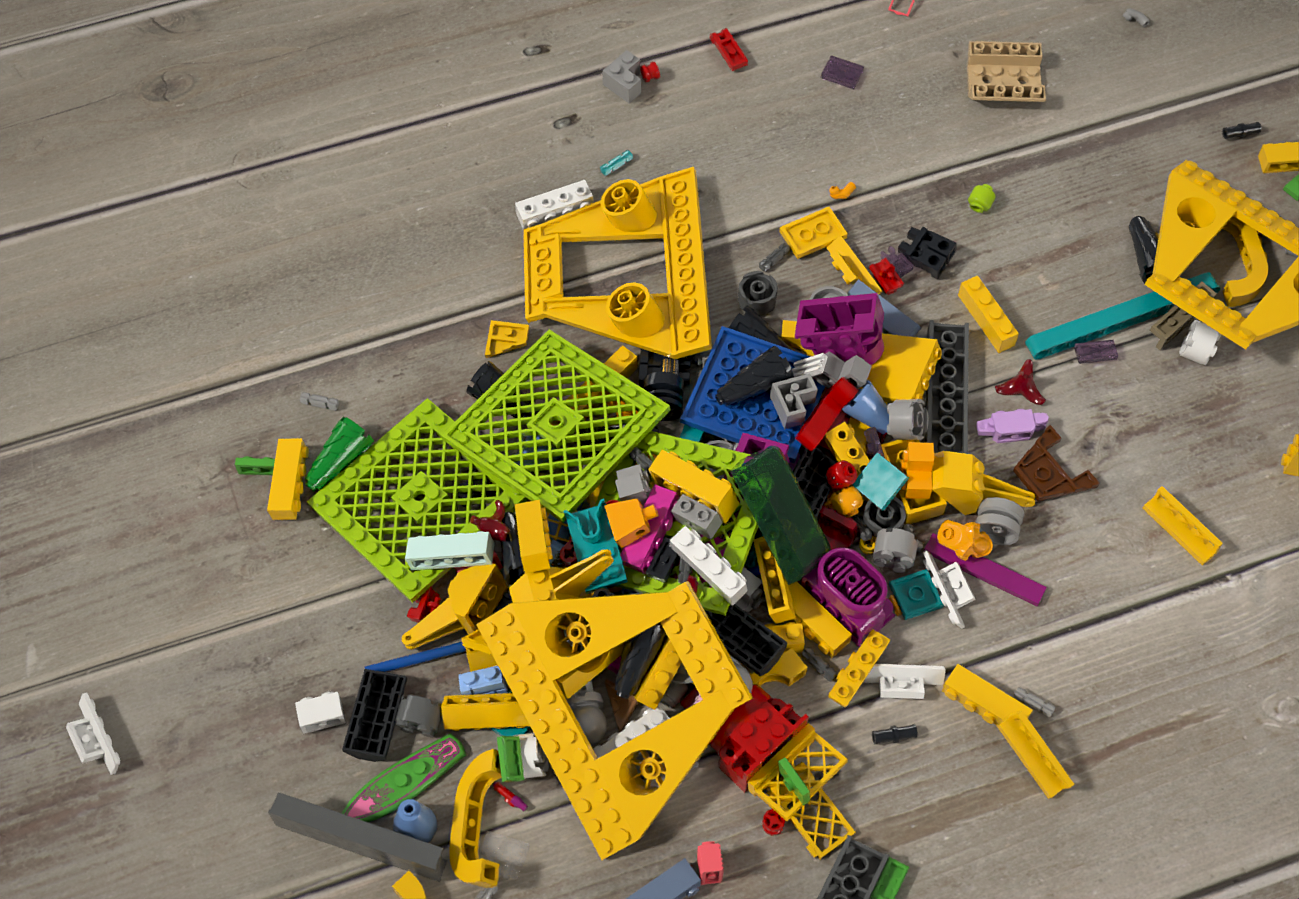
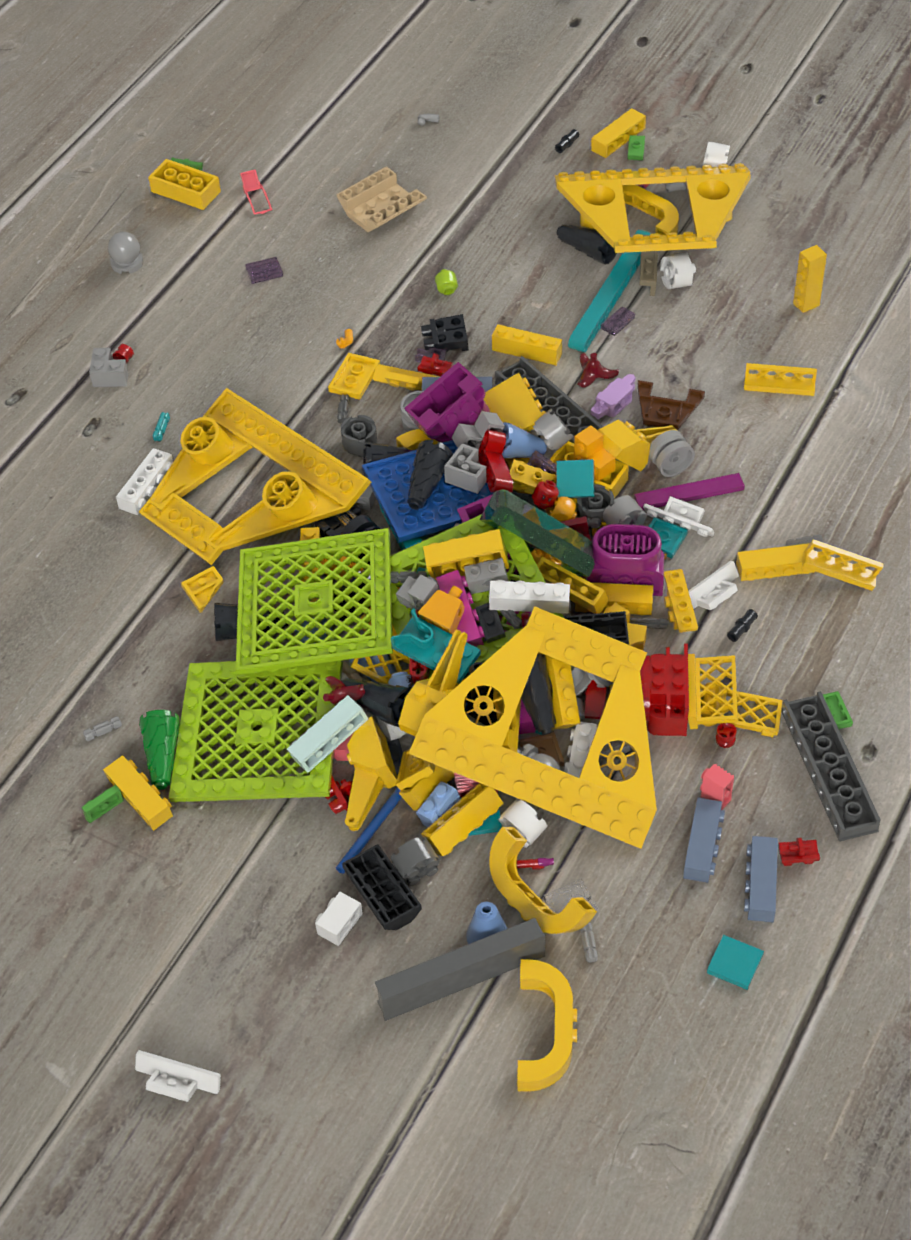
camera: 40 degrees left, 10 degrees down
bright green piece [341,734,466,823] -> none
bright green plate [497,736,524,782] -> none
yellow brick [515,500,553,573] -> none
red plate [710,28,748,71] -> none
bright green plate [778,758,810,805] -> none
white tile [792,353,828,377] -> none
light orange head [937,519,993,561] -> none

